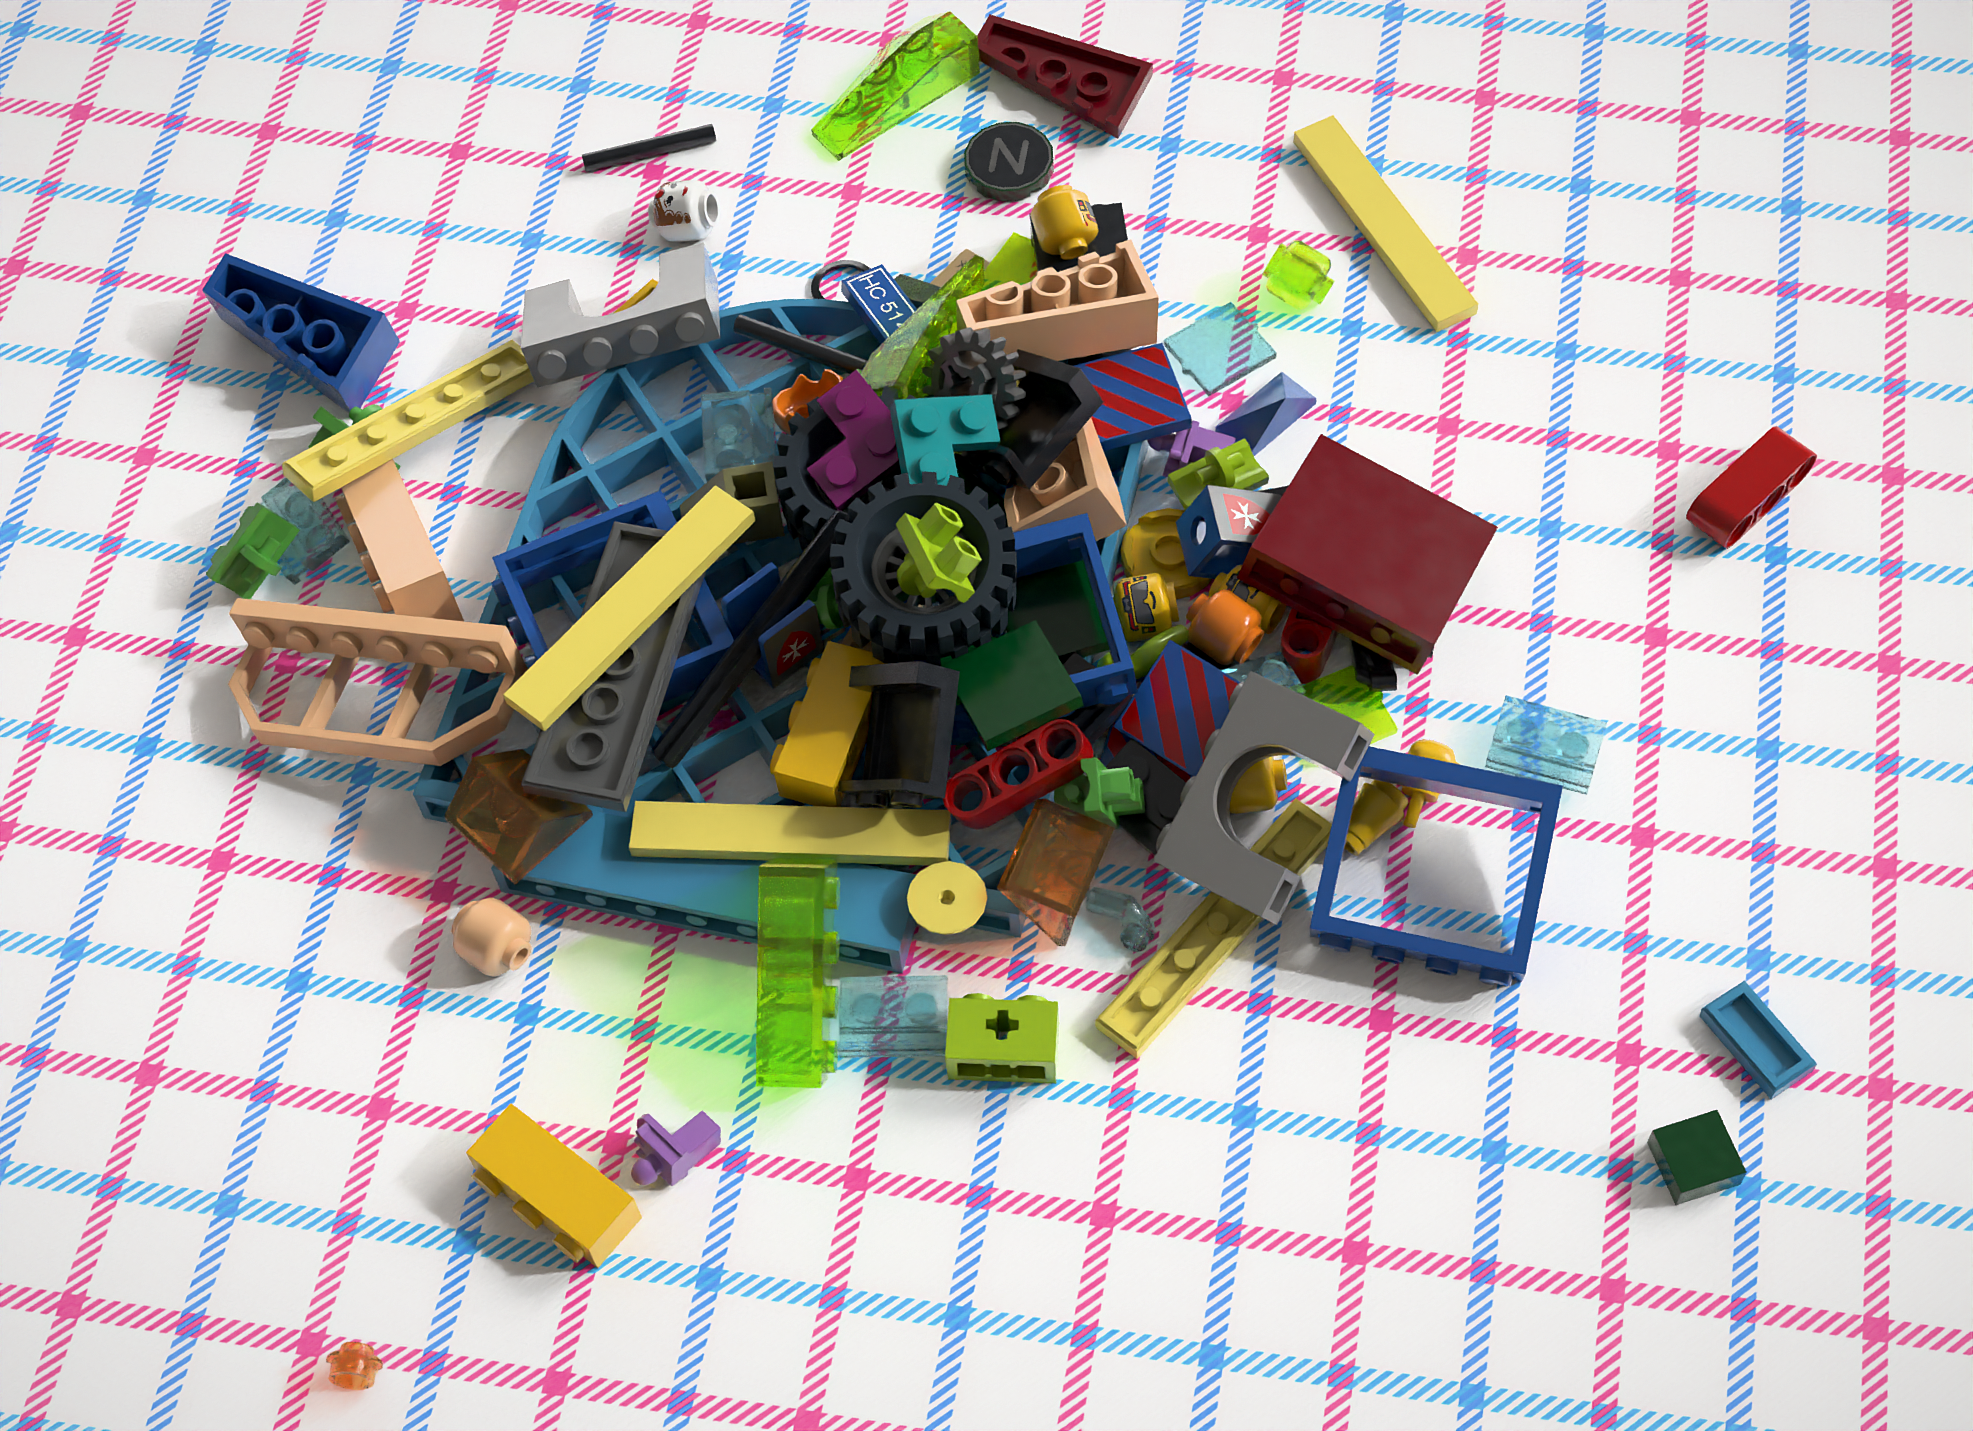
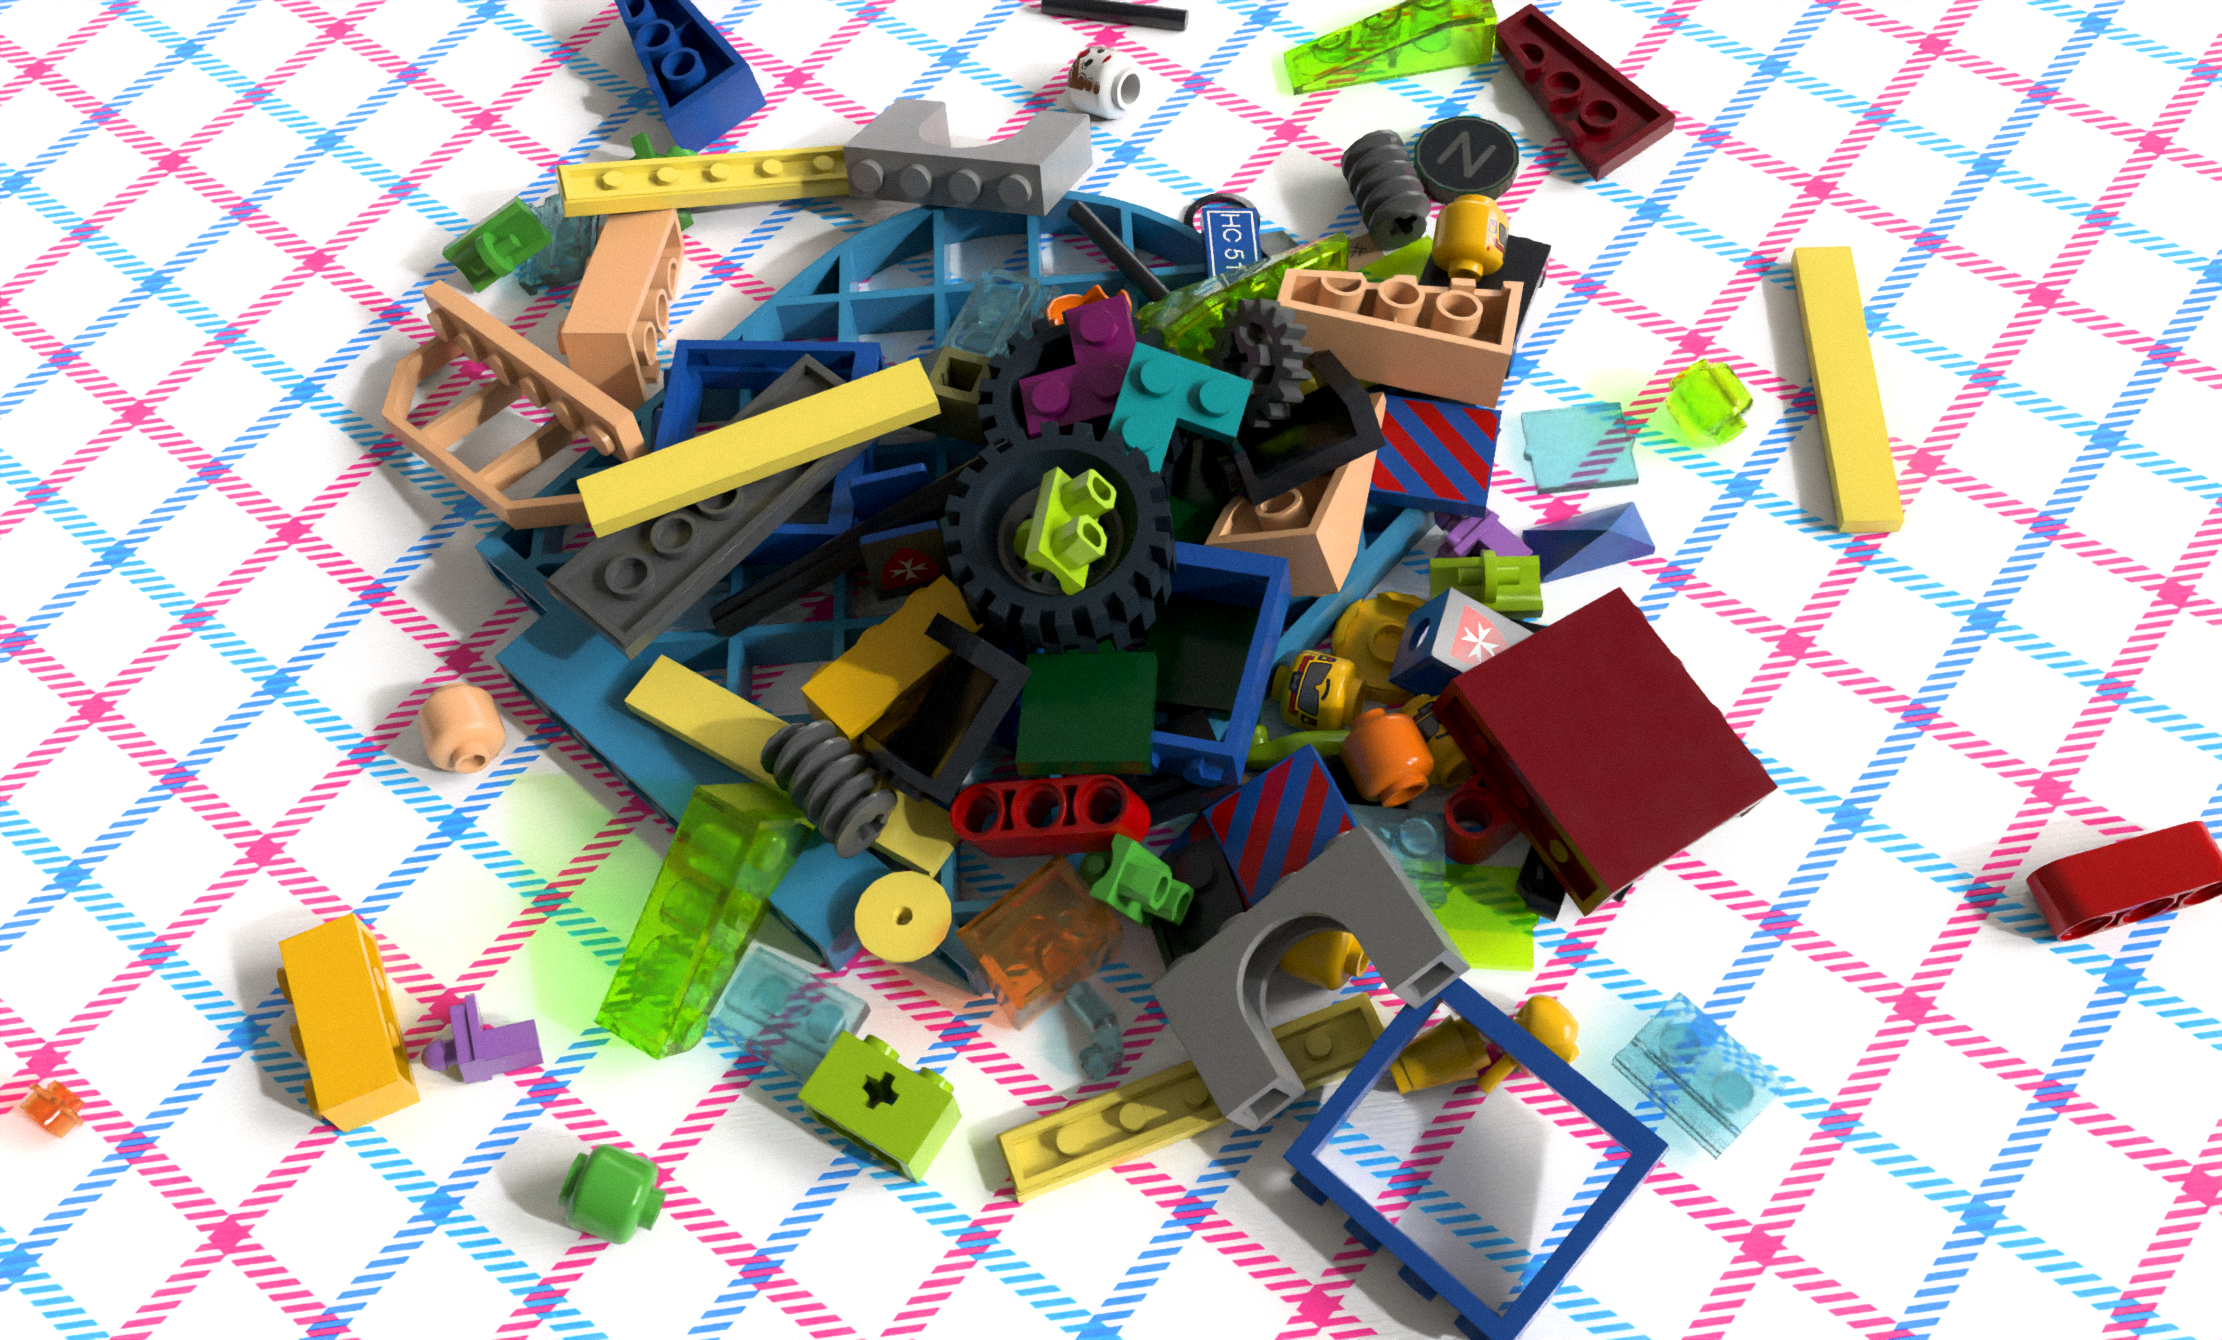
camera: 30 degrees right, 0 degrees up
clear orange slope [444,749,593,884] -> none
none -> bright green head [558,1144,667,1245]
none -> dark grey piece [760,719,898,859]
none -> dark grey piece [1341,130,1431,250]

